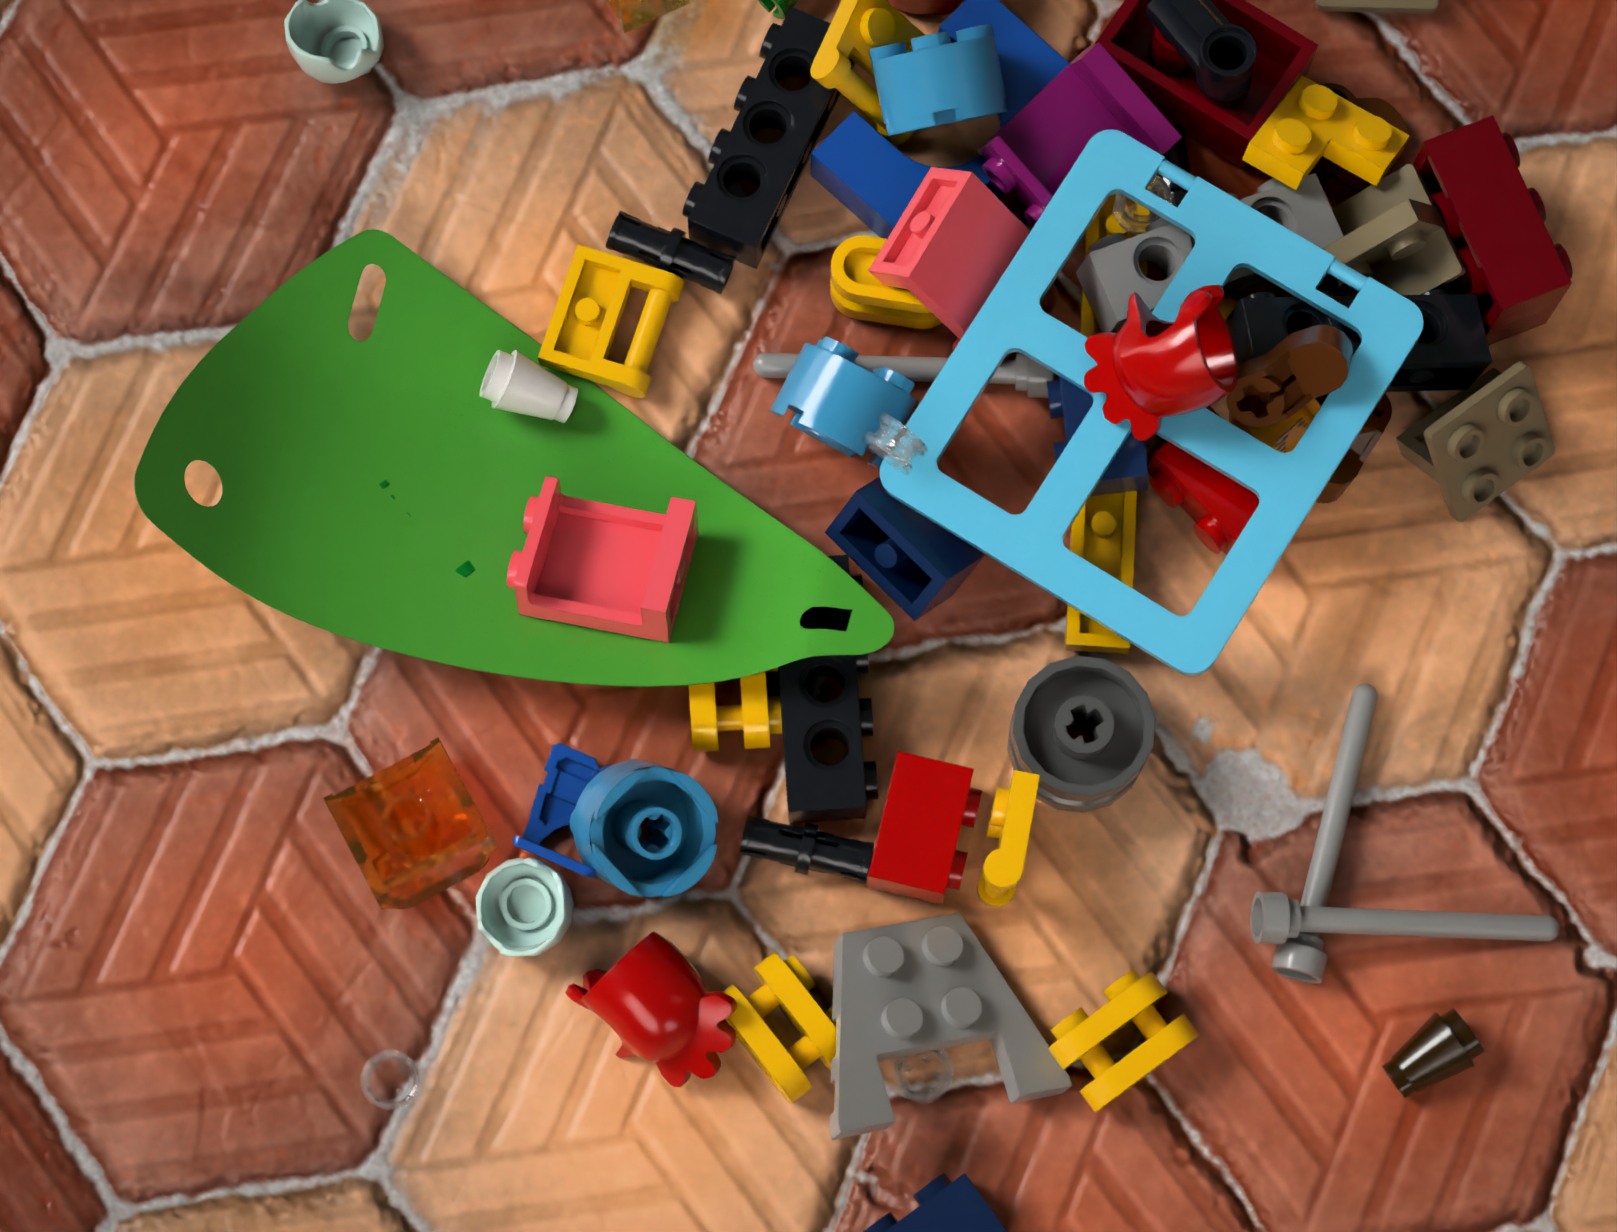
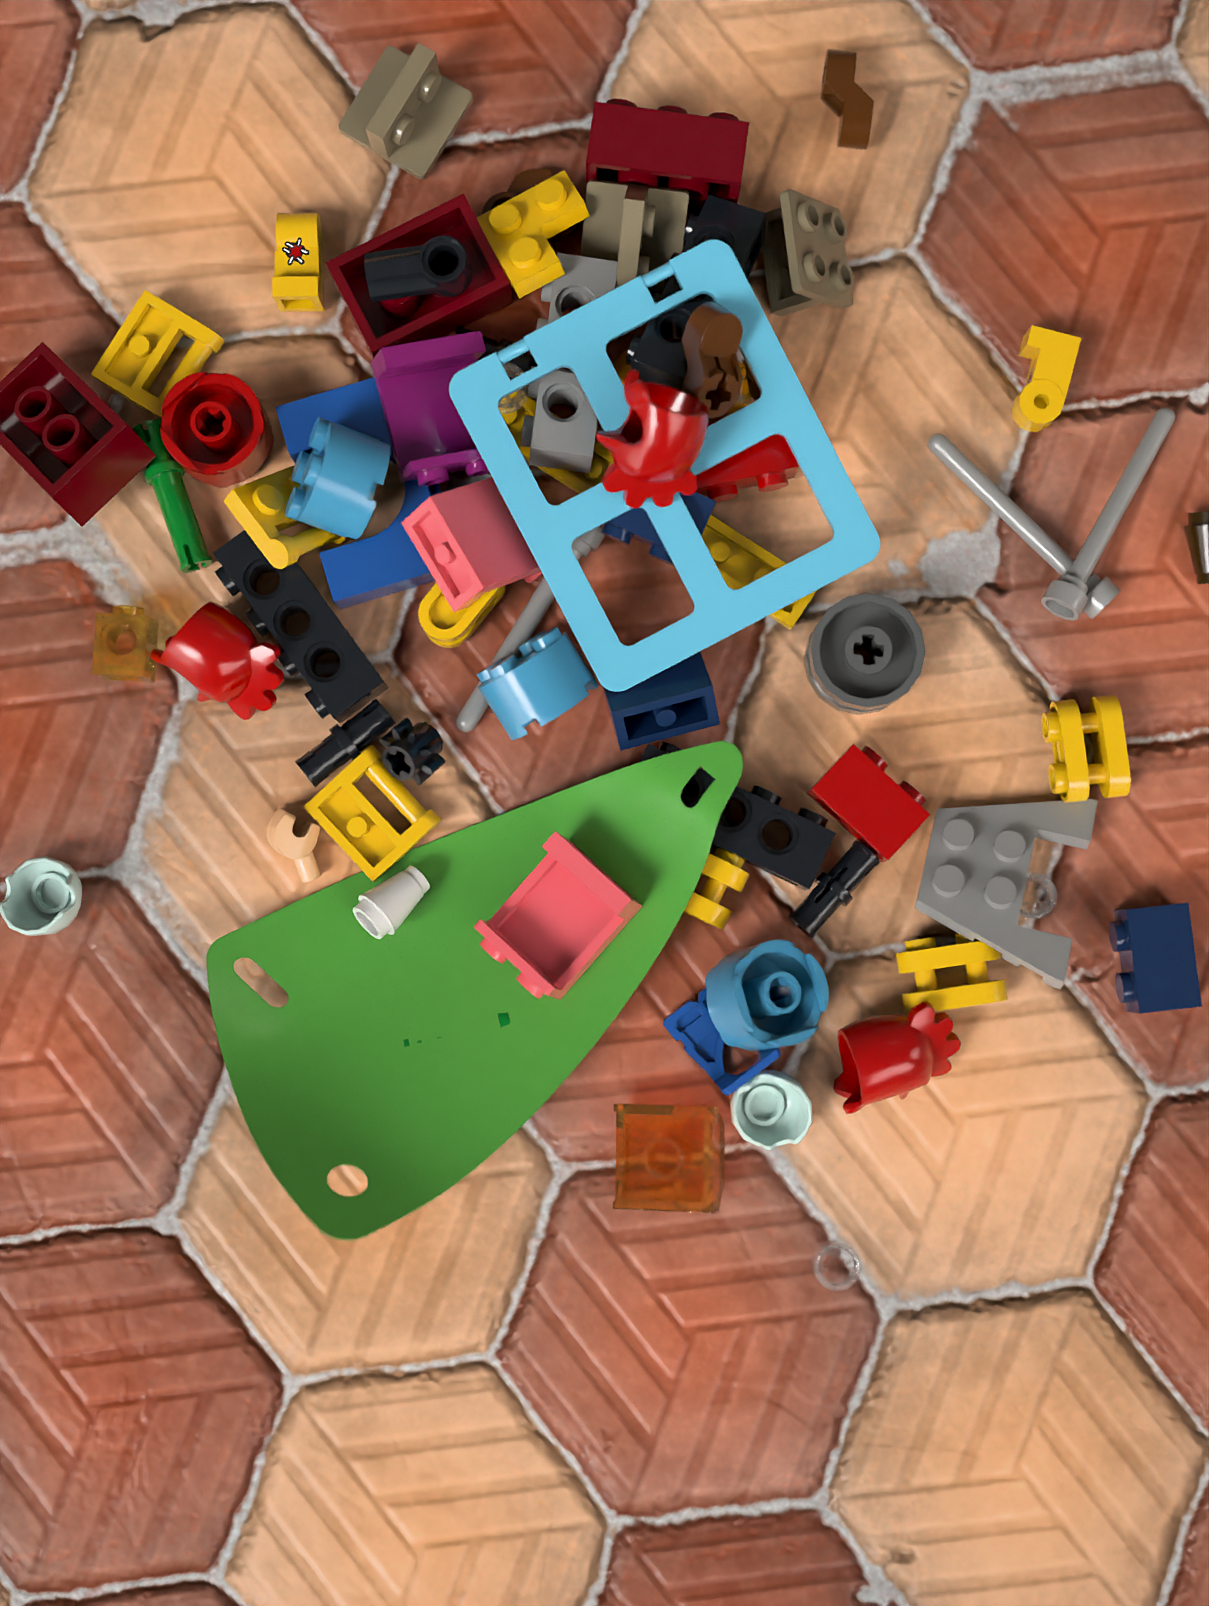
camera: 60 degrees left, 10 degrees up
clear bush [863,413,928,475] -> none
yellow plate [977,770,1040,908] -> none
none -> red piece [150,601,284,720]
none -> light nougat piece [266,809,321,883]
none -> black gear [380,717,445,785]
none -> yellow leg [1012,325,1081,432]

